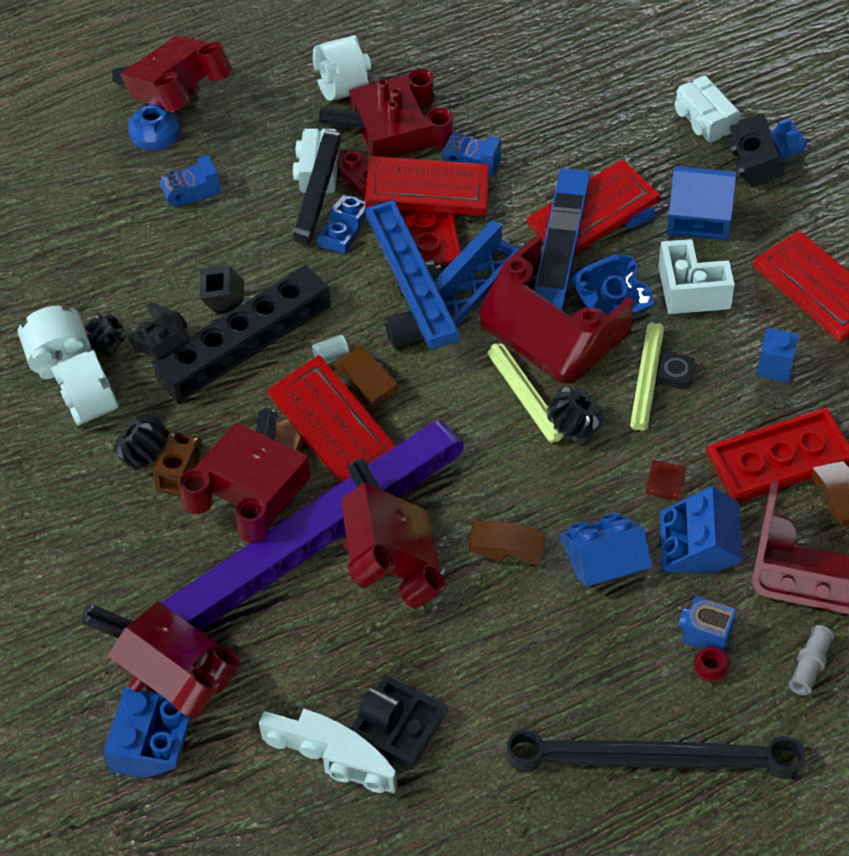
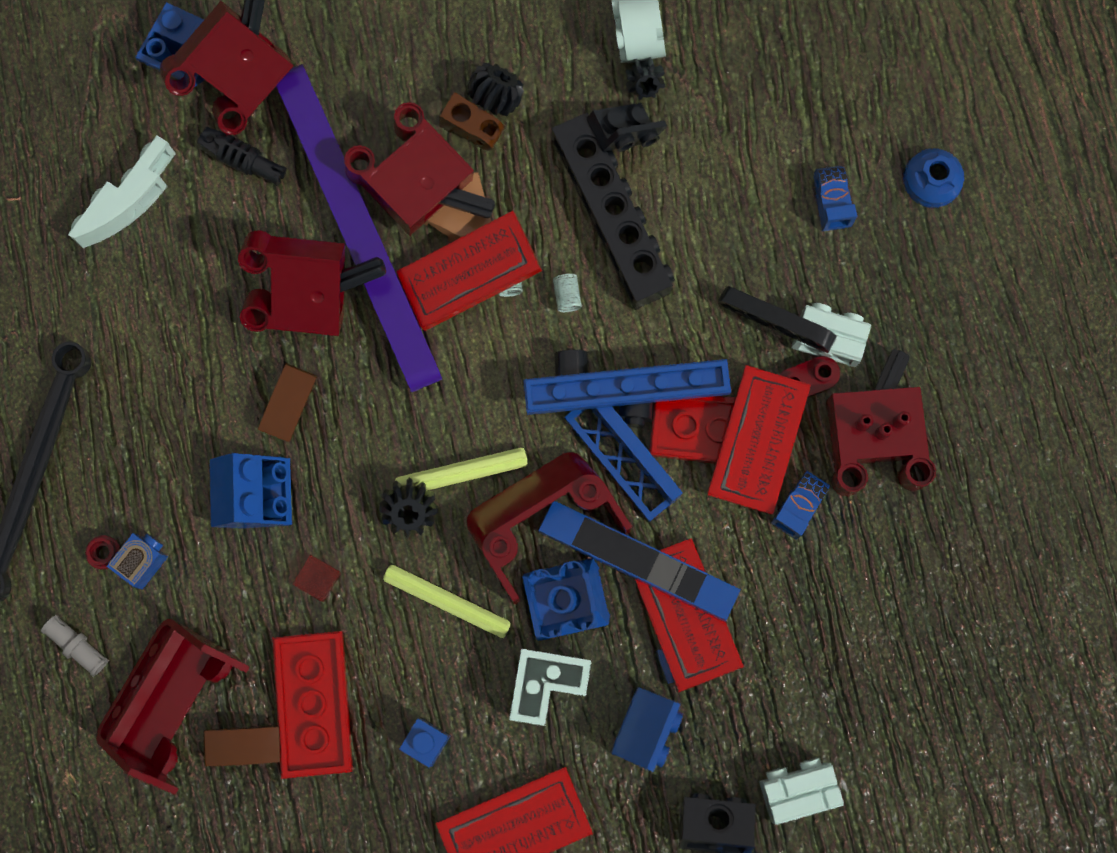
camera: 100 degrees right, 25 degrees up
light aqua brick [51,349,119,426] -> none
dark red piece [112,35,233,112] -> none
black brick [200,266,244,313] -> none
light aqua brick [313,35,371,101] -> none
blue slope [317,195,368,254] -> none
reddish brown slope [333,346,400,407] -> none
black plate [350,675,448,770] -> none
black tile [657,352,695,390] -> none
blue slope [660,486,743,573] -> none
none -> black hinge [197,127,287,186]

